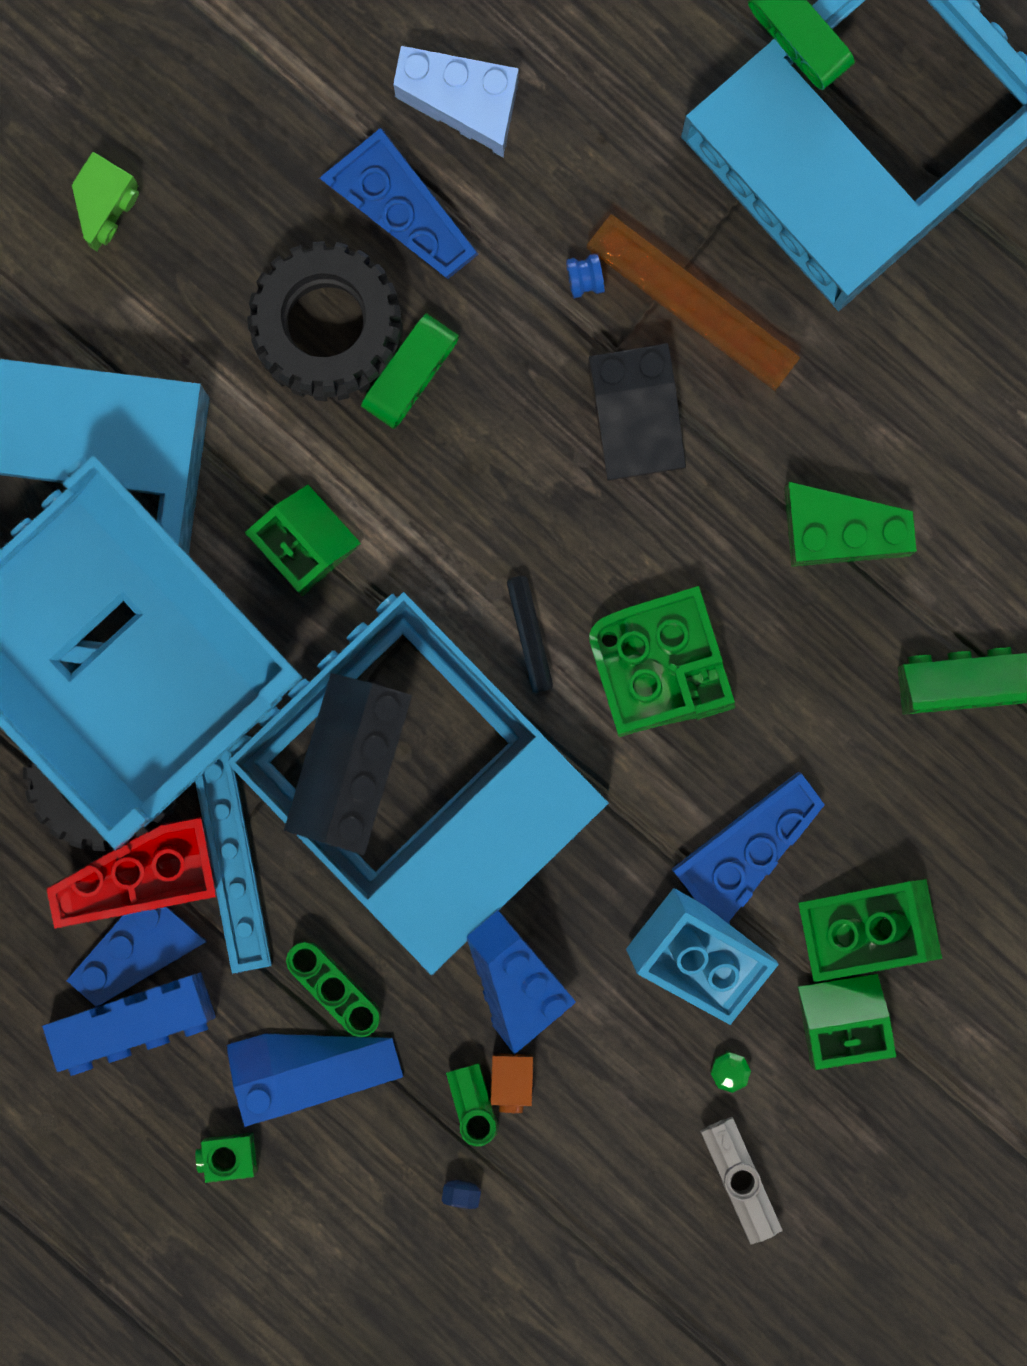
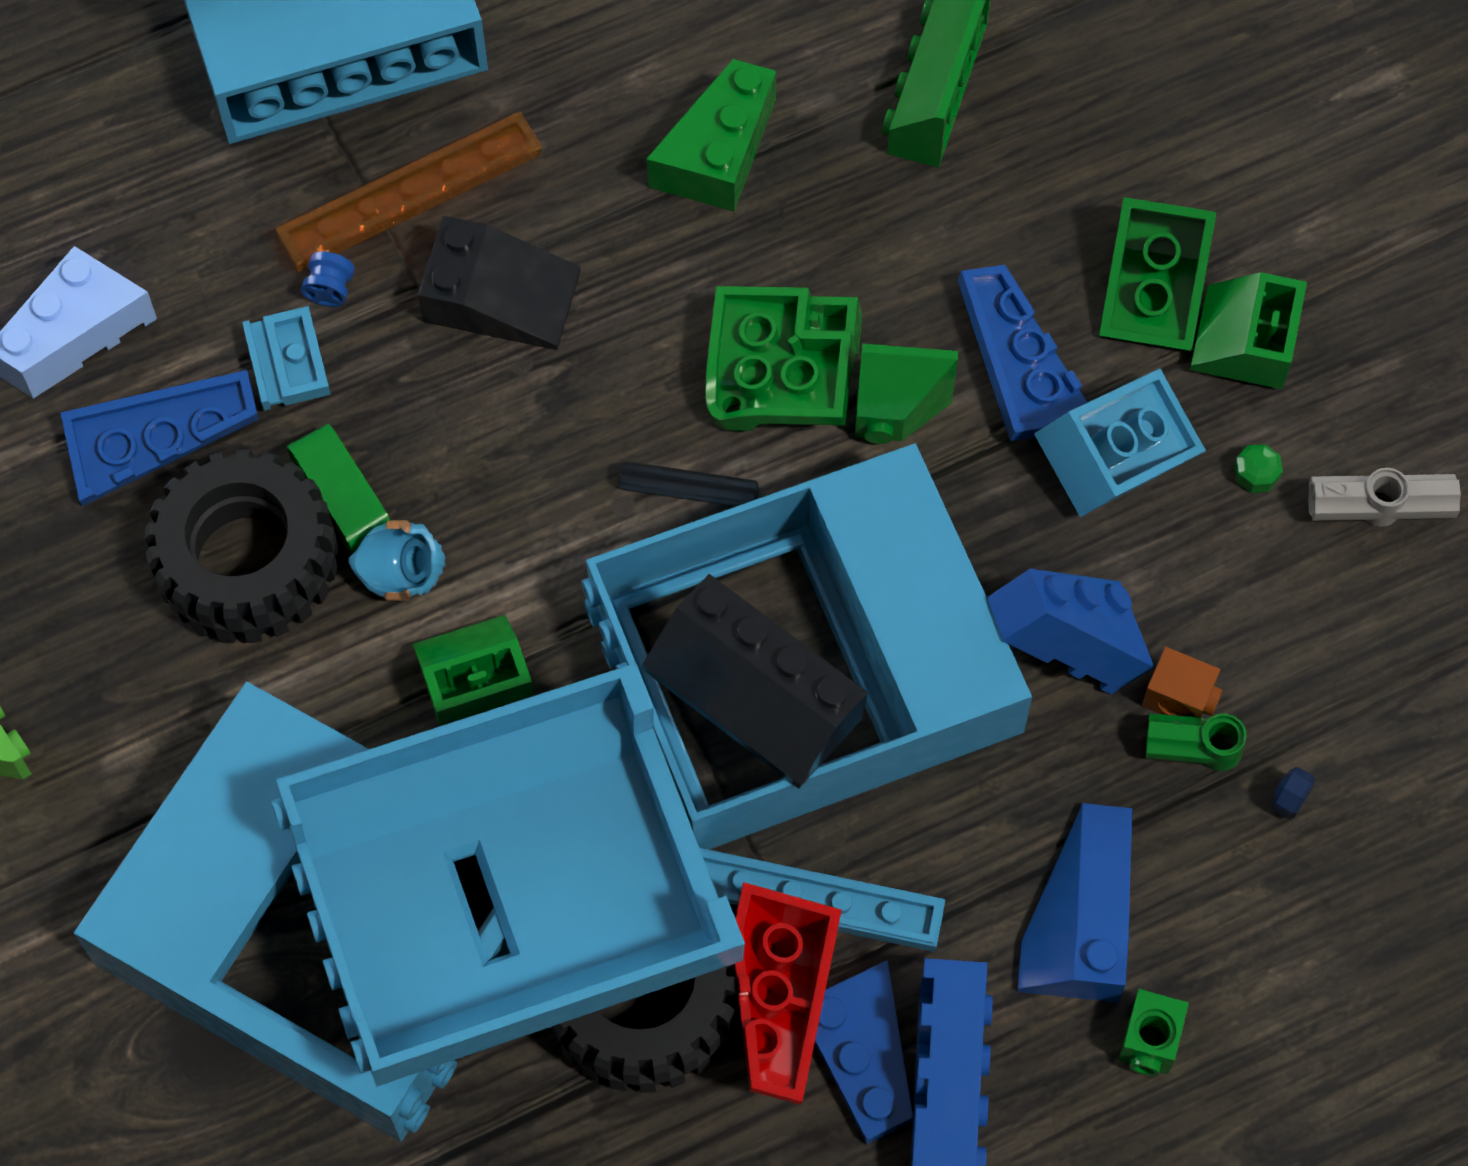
camera: 70 degrees left, 20 degrees down
green beam [286,941,381,1037] -> none
none -> dark azure plate [242,306,331,411]
none -> dark azure hair [348,520,446,601]
none -> green slope [855,343,958,444]

